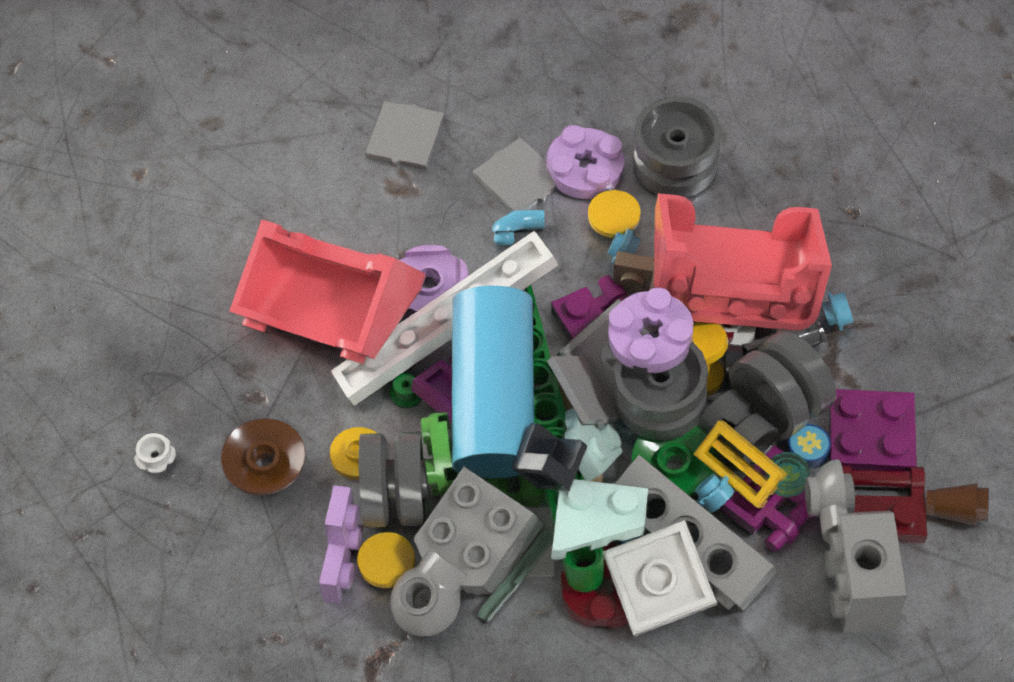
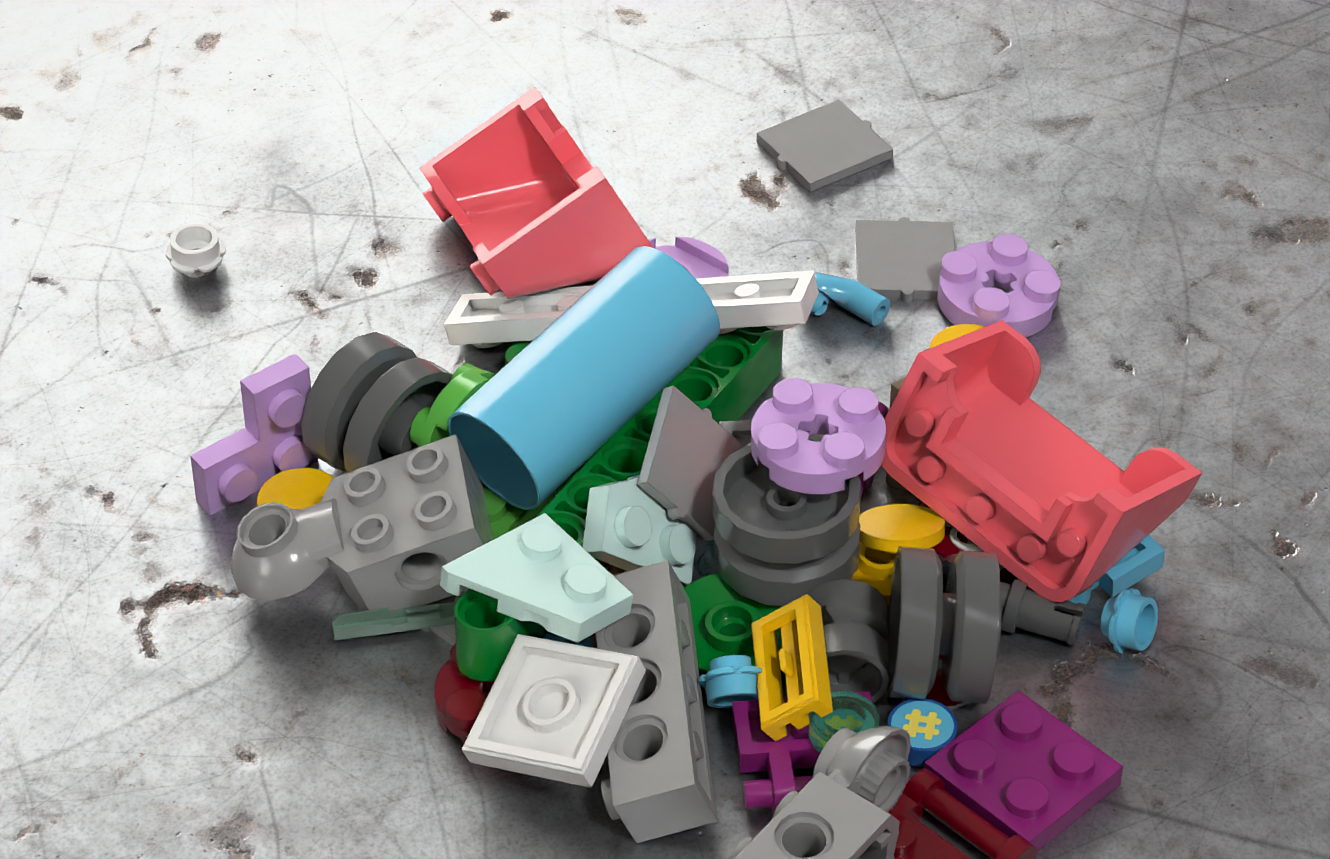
camera: 40 degrees right, 15 degrees down
reddish brown dish [221,418,306,495] -> none
black panel [511,423,587,491] -> none
dark grey wheel [633,96,722,197] -> none

